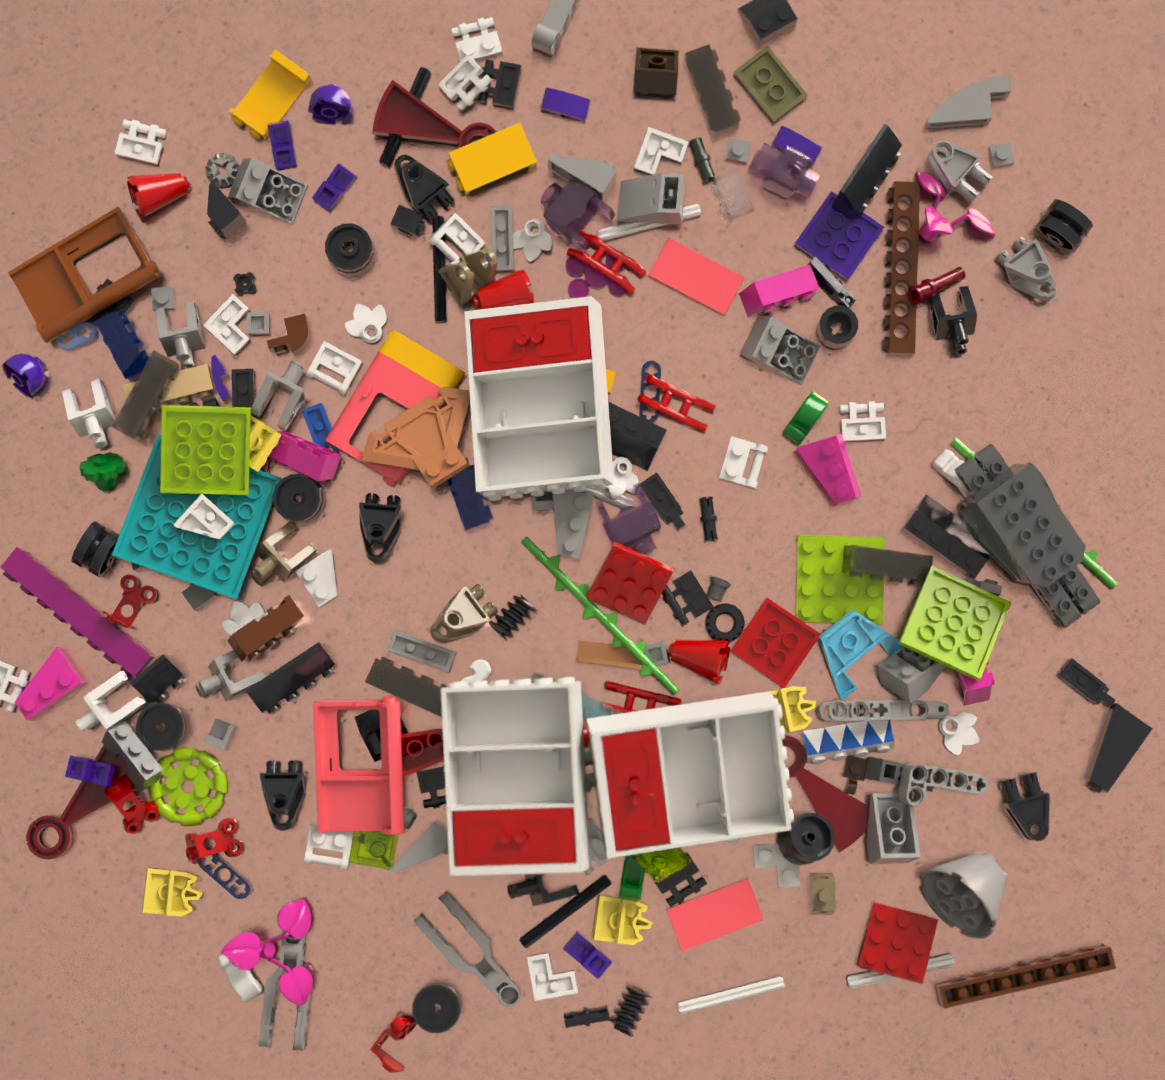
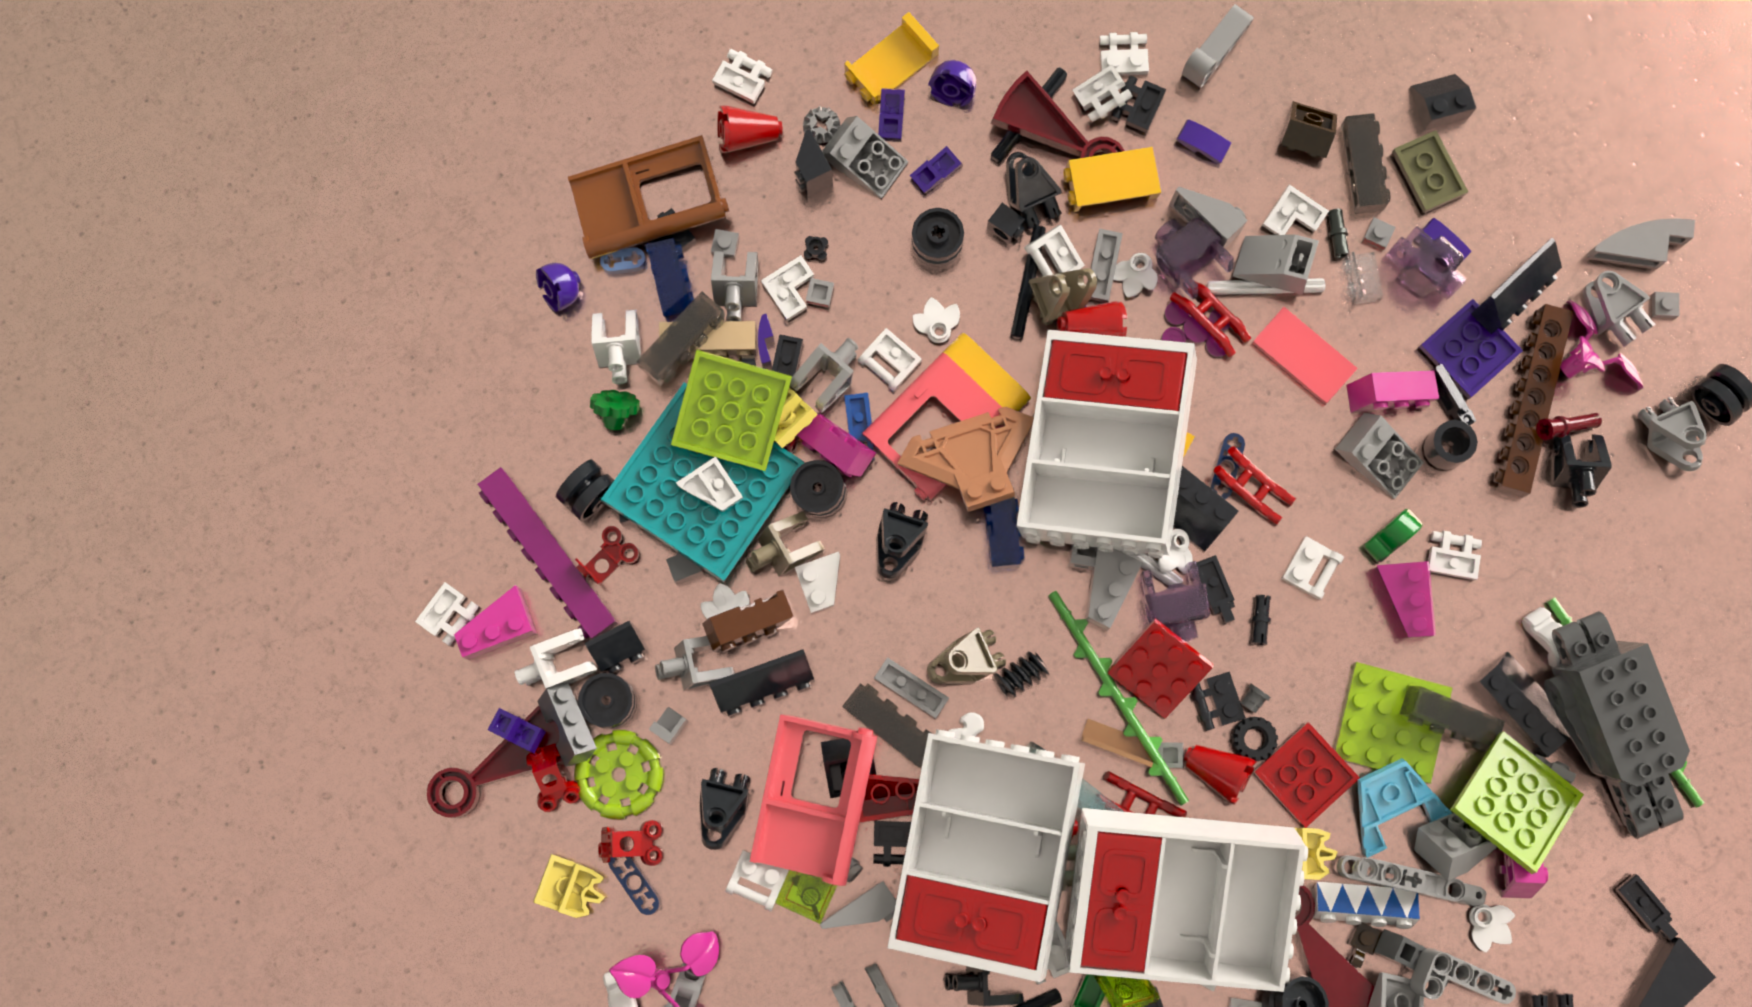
camera: 15 degrees right, 5 degrees down
reddish brown brick [267,314,310,355] -> none

